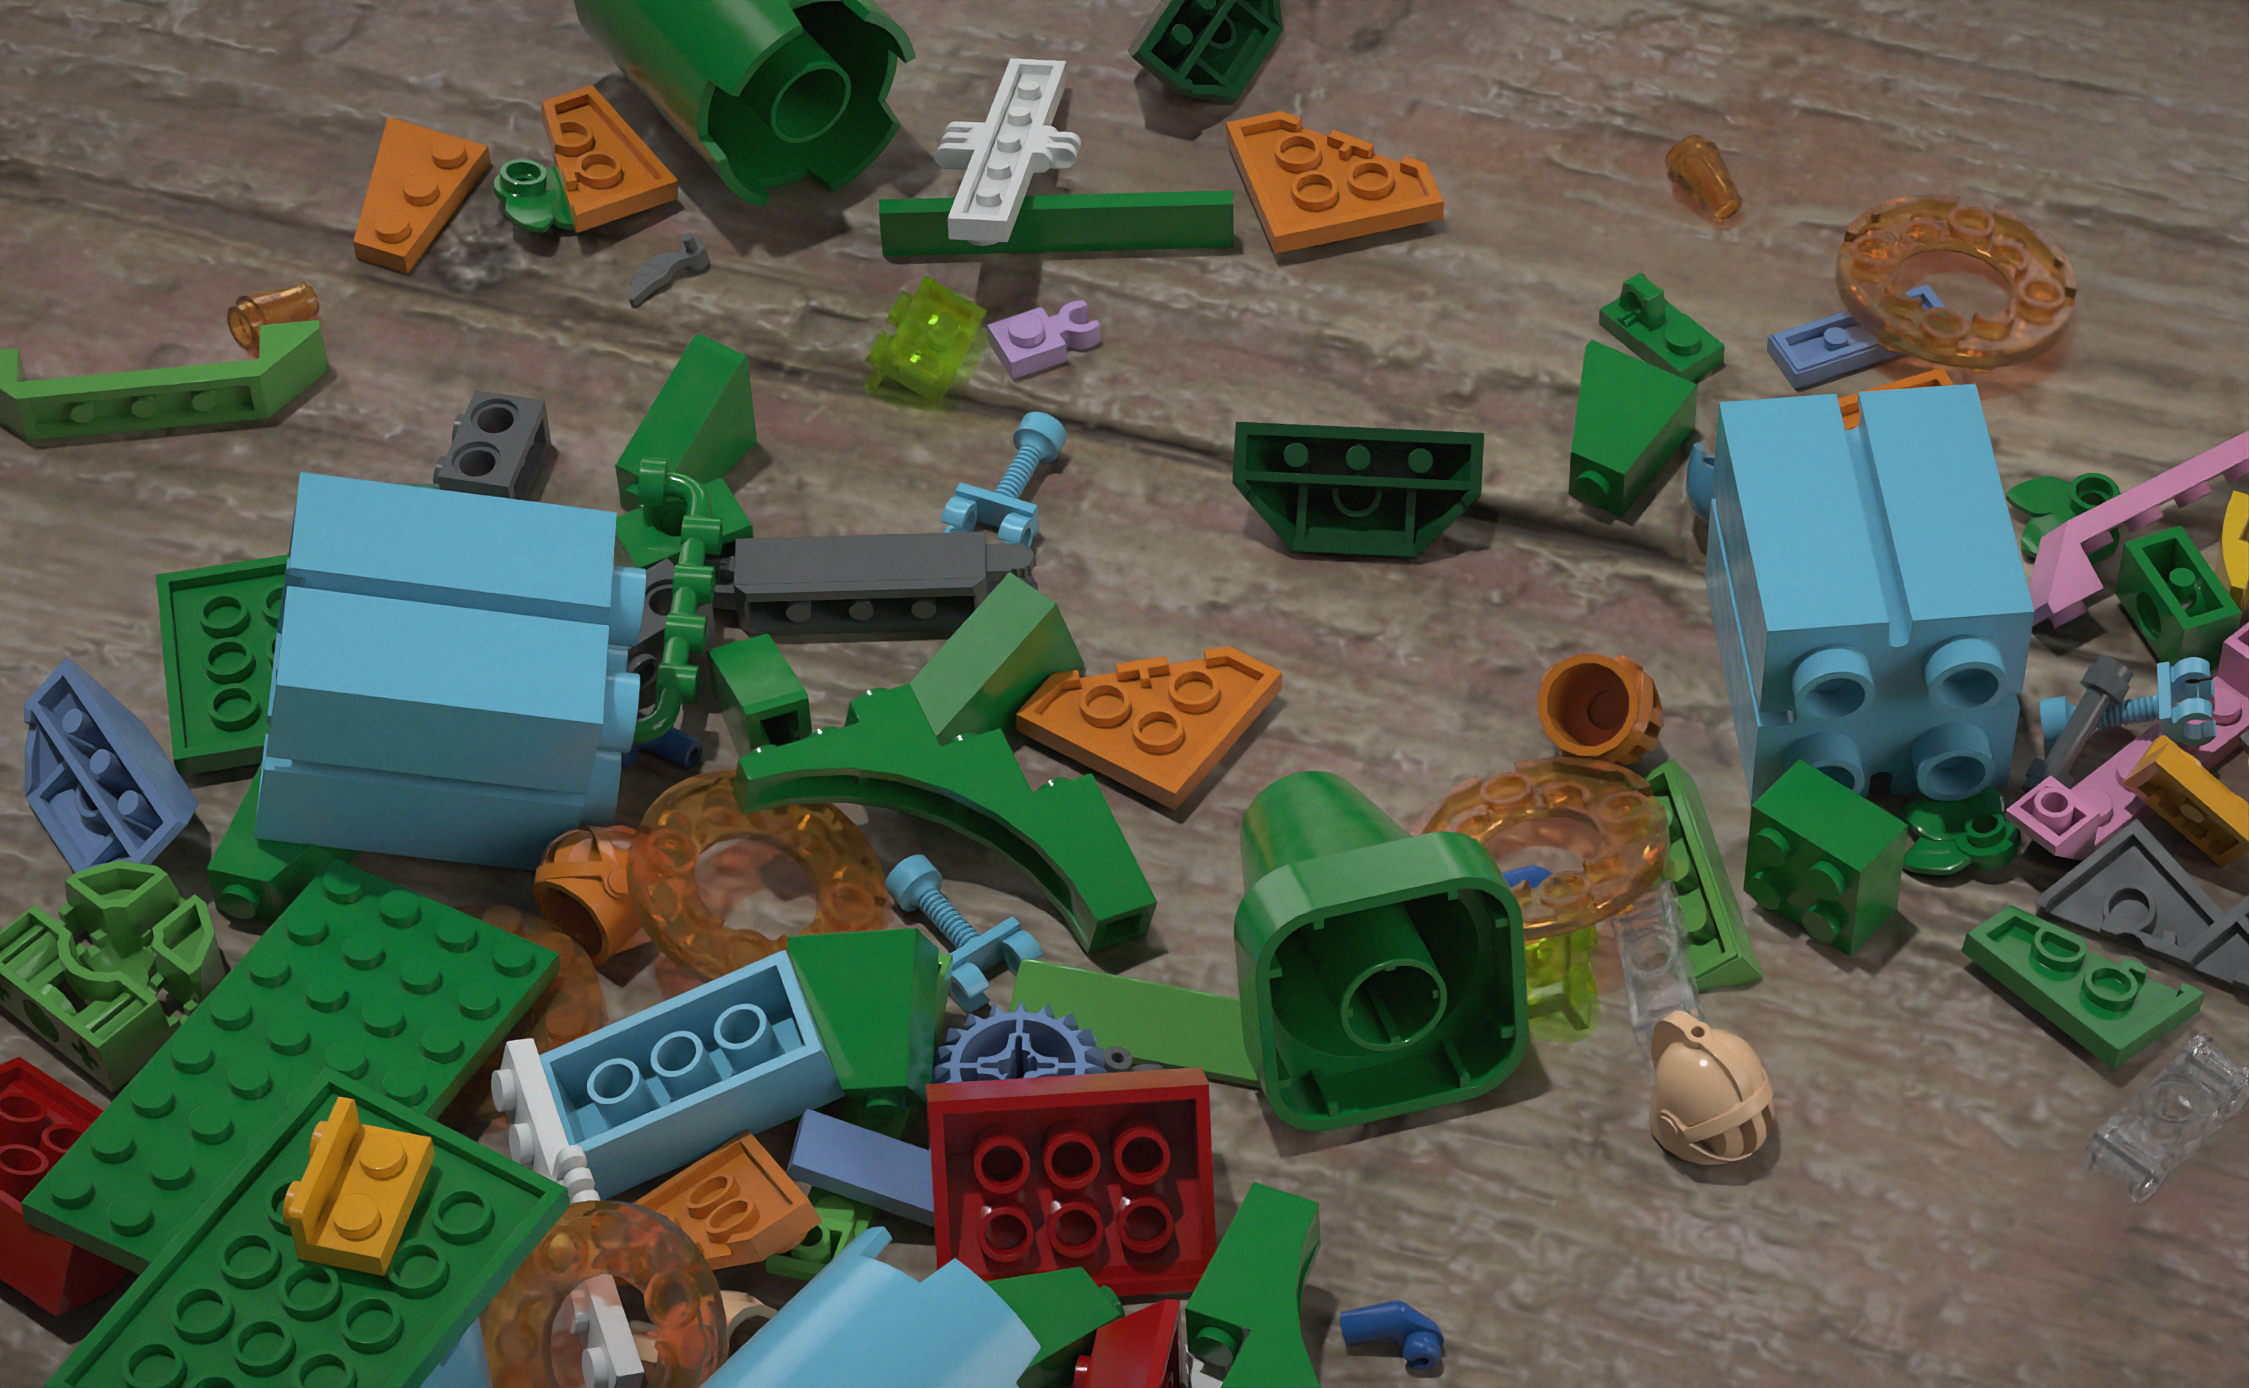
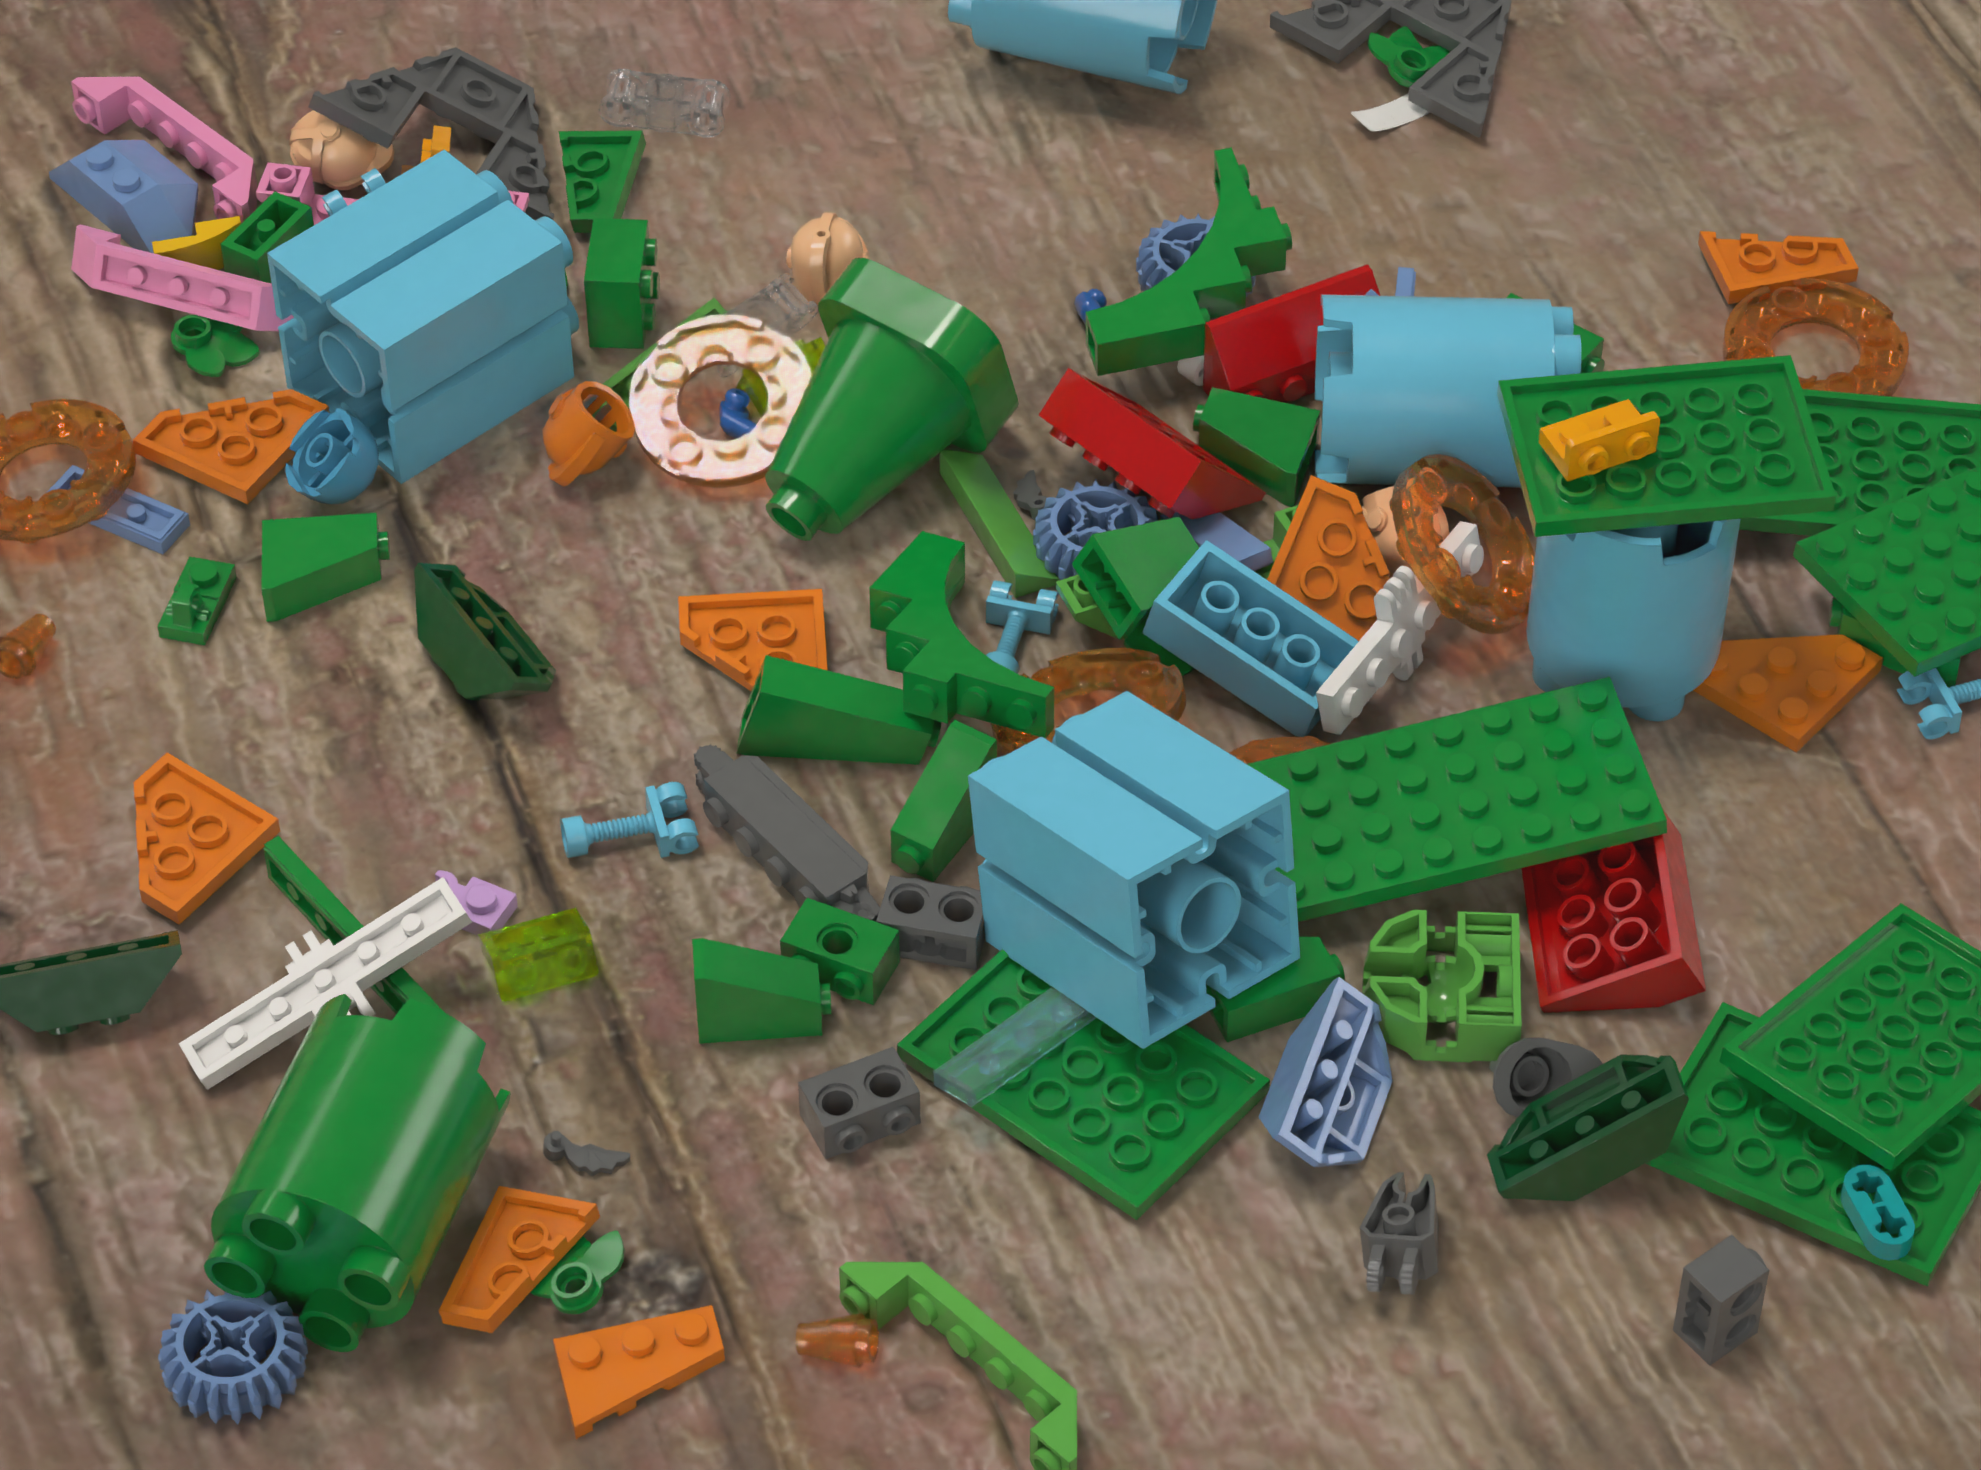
camera: 130 degrees left, 0 degrees up
green bar [621,457,723,757] -> none

